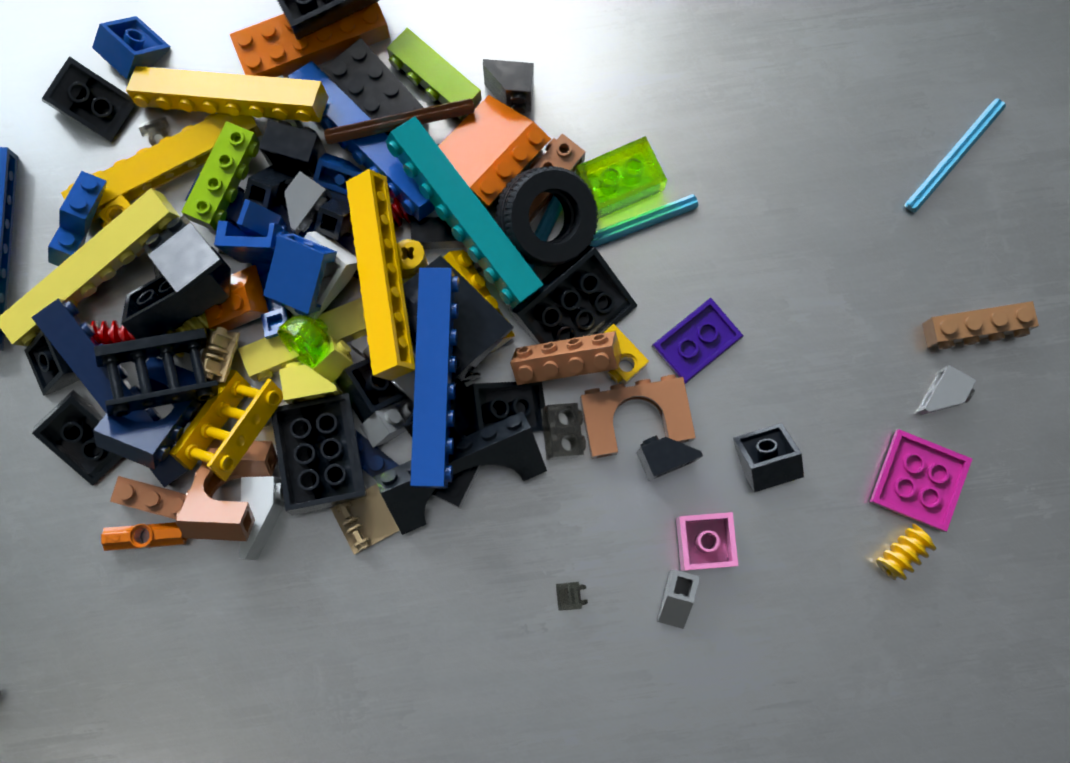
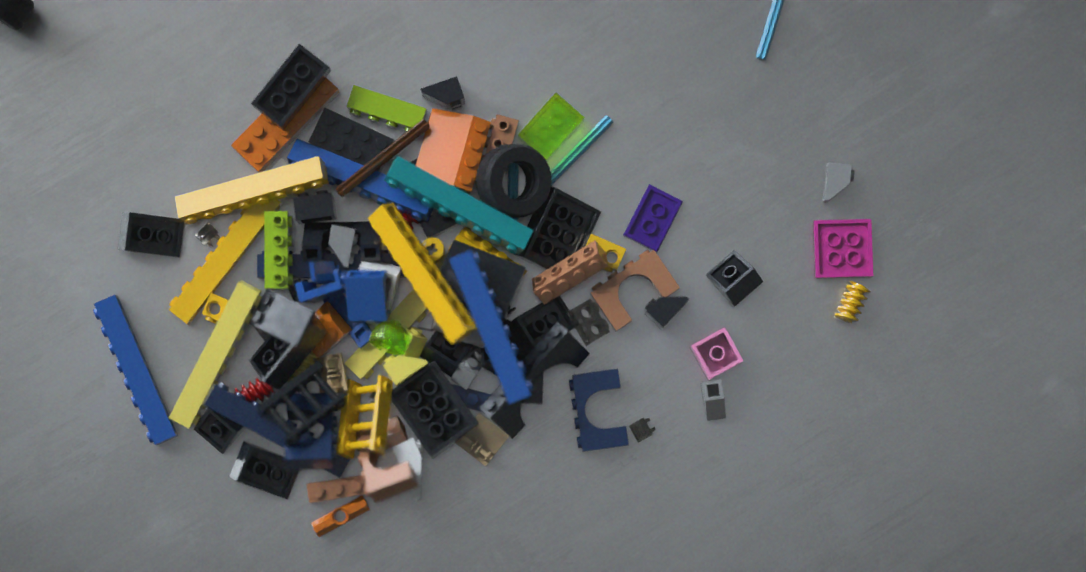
camera: 25 degrees left, 5 degrees up
blue arch [48,171,107,266] -> none
blue slope [92,16,171,79] -> none
blue slope [313,153,363,195] -> none
medium nougat brick [922,301,1039,350] -> none
none -> dark blue arch [569,369,629,452]

